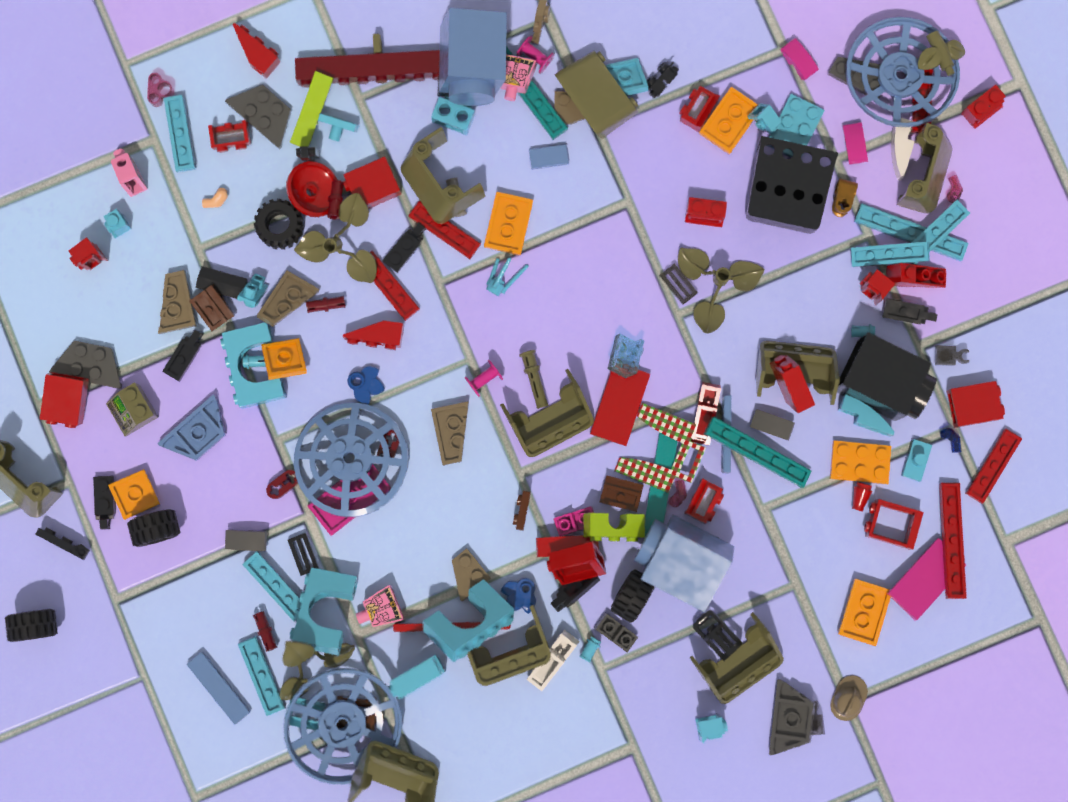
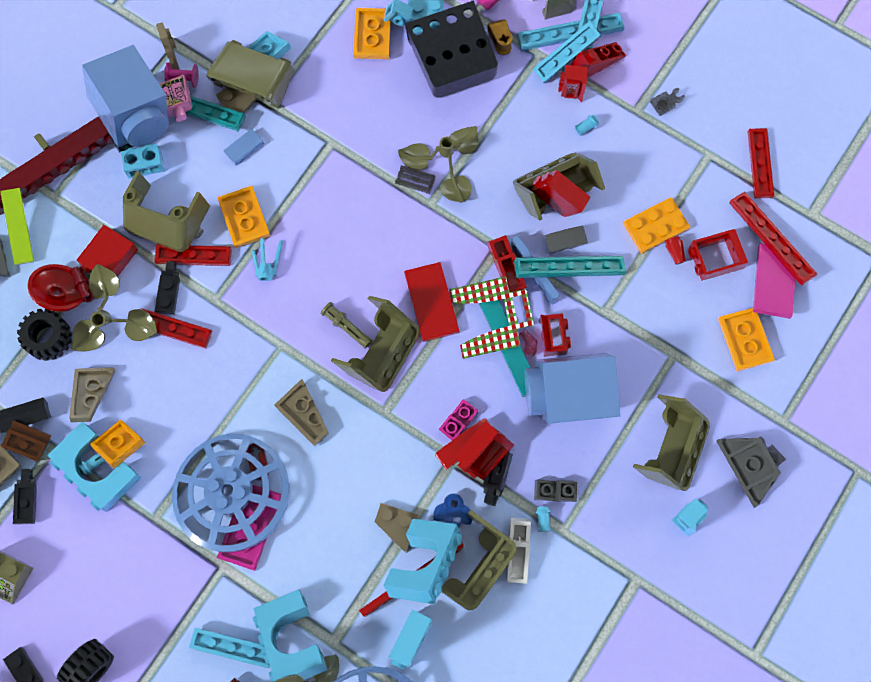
camera: 35 degrees left, 10 degrees down
light orange plate [108,469,160,520] -> none
medium blue wing [157,395,226,461] -> none
dark grey slope [225,529,267,551] -> none
medium azure hips [237,274,269,308] -> none
dark red beam [266,470,298,499] -> none
black tile [287,533,319,576] -> none
black hinge [296,146,320,162] -> none
dark red pin [306,296,346,313] -> none
medium azure tile [318,113,359,142] -> none
red slope [343,320,404,350] -> none
blue plate [347,367,385,405] -> none
torso [355,585,405,627] -> none
dark pink piece [464,360,504,397] -> none
reddish brown plate [513,491,531,531] -> none
lime arch [583,513,645,542] -> none
reddish brown plate [599,475,644,512] -> none
clear light blue bracket [607,334,644,378] -> none
black tyre [611,569,655,623] -> none
black hinge [646,61,679,98] -> none
red window [679,86,720,132] -> none
red window [685,197,727,227] -> none
black piece [693,610,743,661] -> none
dark tan piece [830,675,868,721] -> none
black container [837,332,937,421] -> none
medium azure slope [838,394,894,437] -> none
black hinge [882,298,938,325] -> none
medium azure tile [901,439,932,482] -> none
clear blue arm [940,427,962,453] -> none
red brick [946,381,1005,428] -> none

